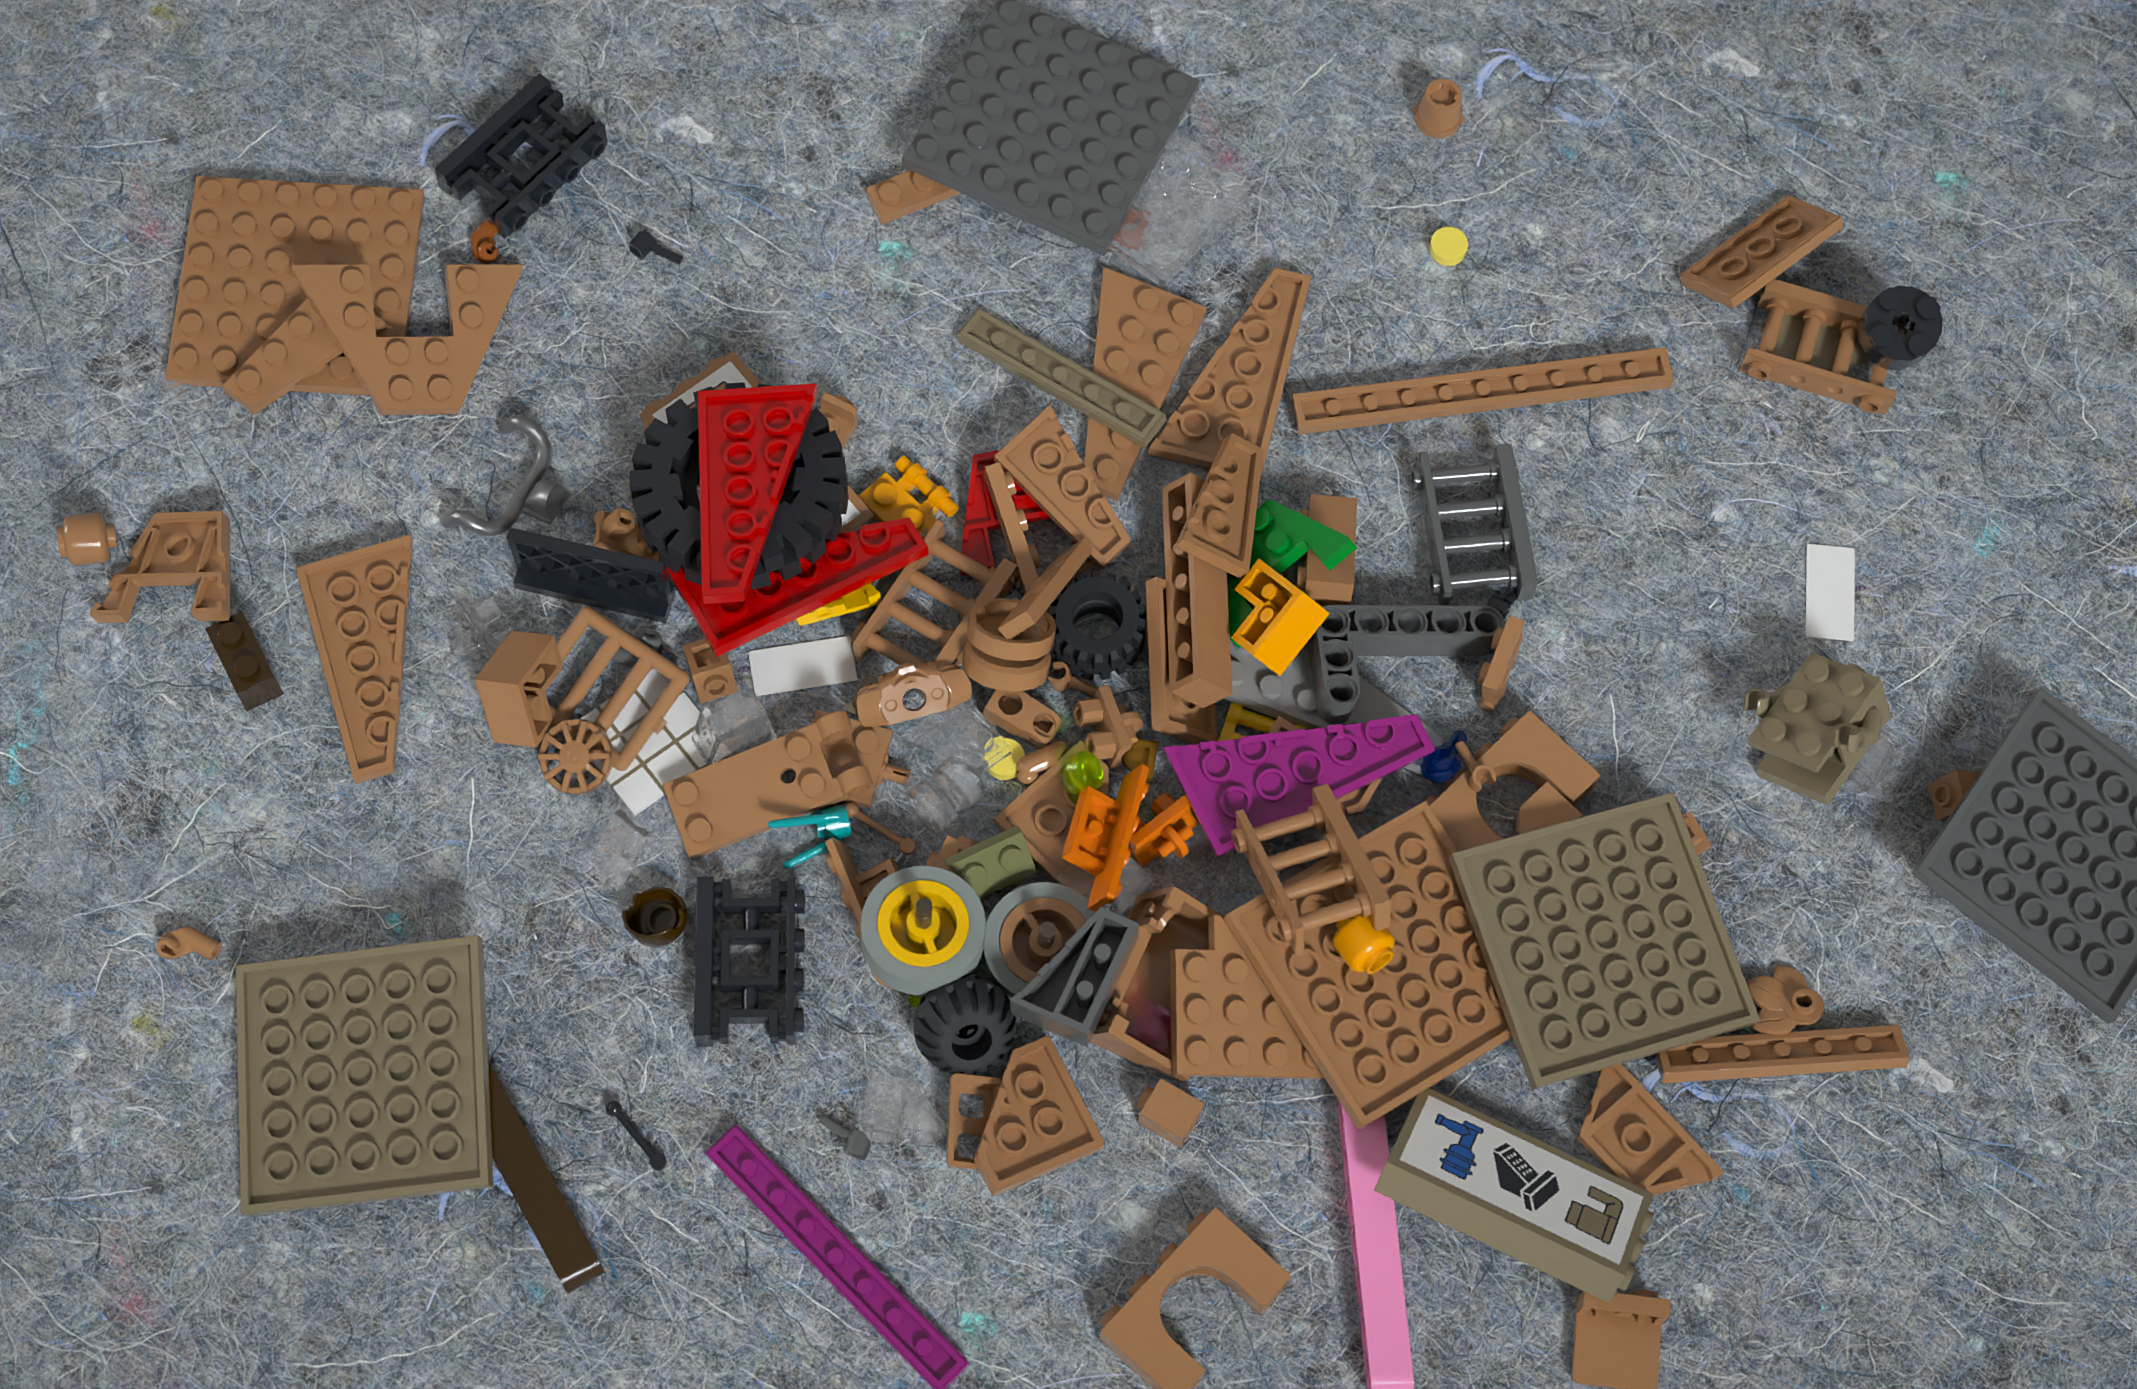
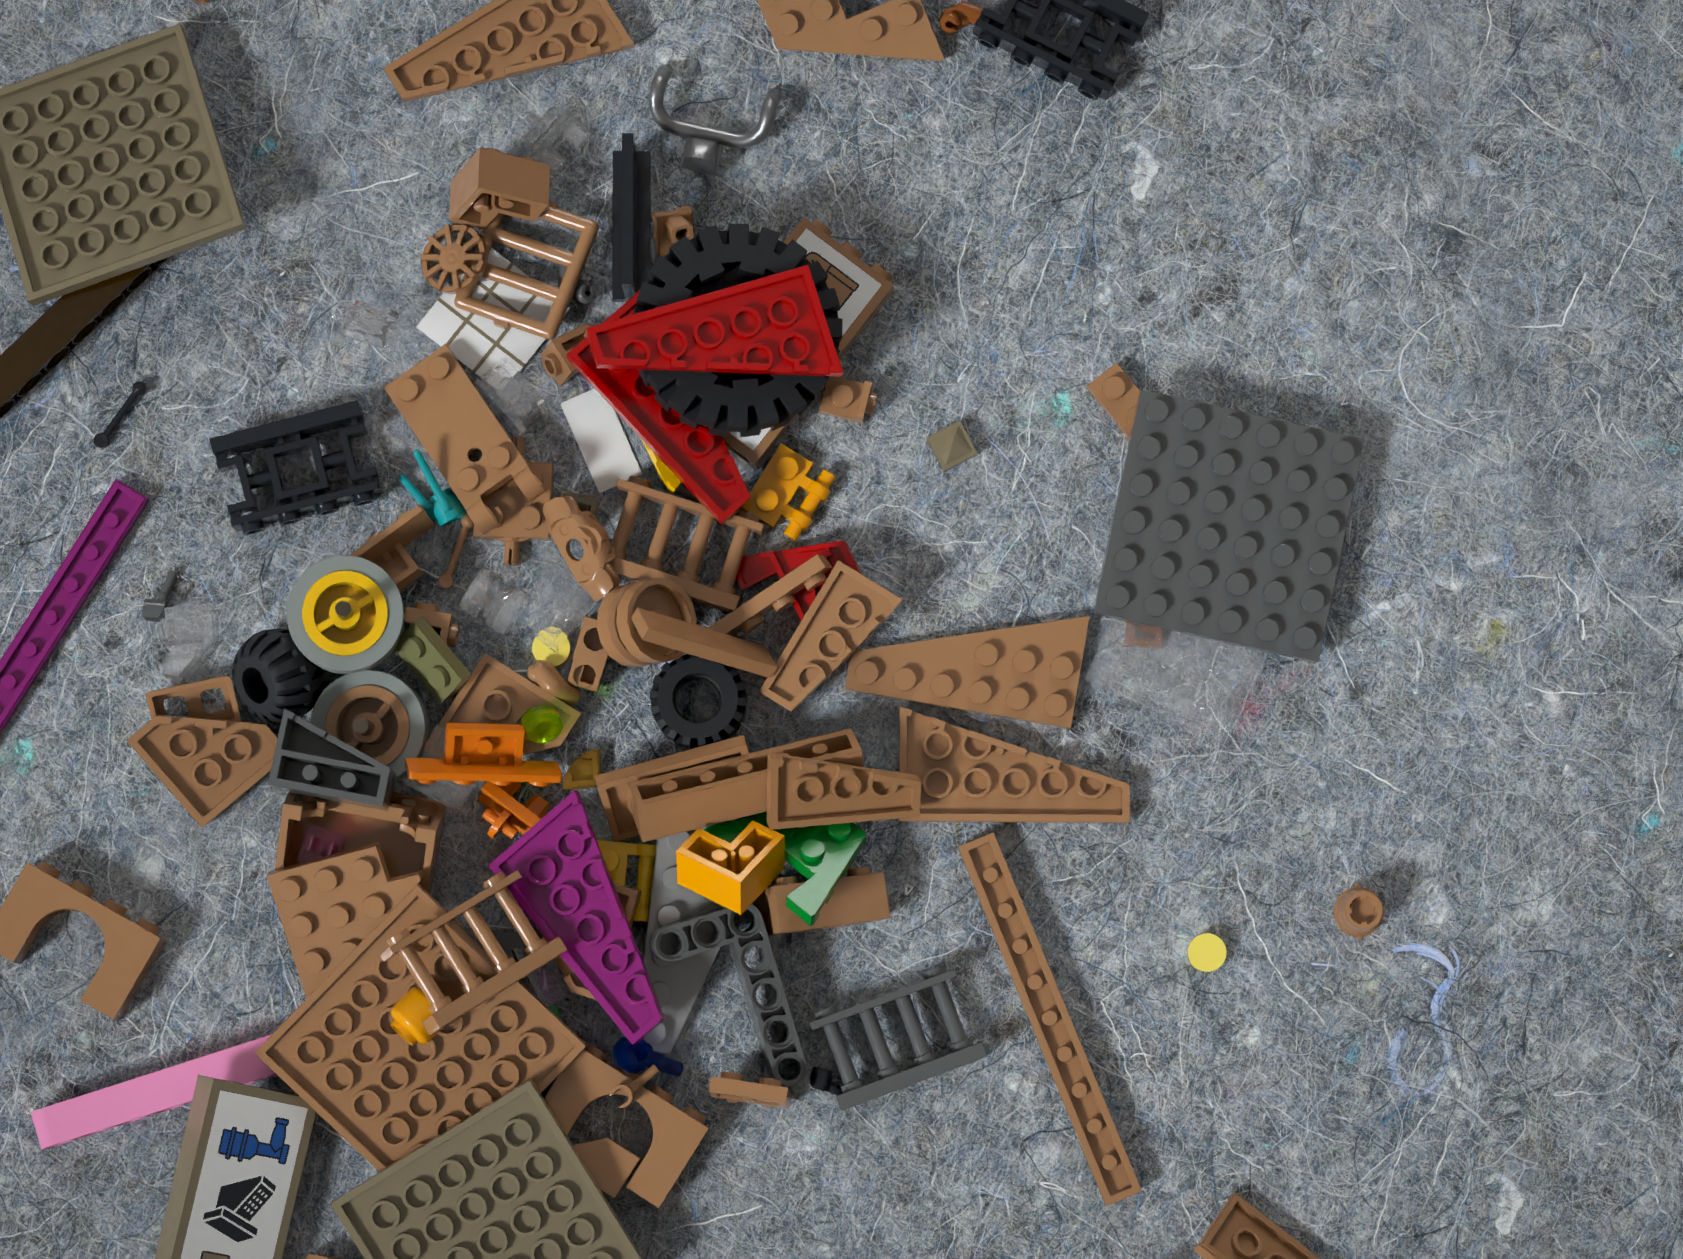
camera: 80 degrees right, 15 degrees up
dark brown hair [621,887,688,948] -> none
black hand [629,231,684,265] -> none
dark tan tile [957,308,1166,449] -> none
medium nougat hand [1047,661,1098,697] -> none
medium nougat hips [1072,686,1144,768] -> none
medium nougat brick [1136,1078,1204,1148] -> none
none -> dark tan tile [926,420,978,472]

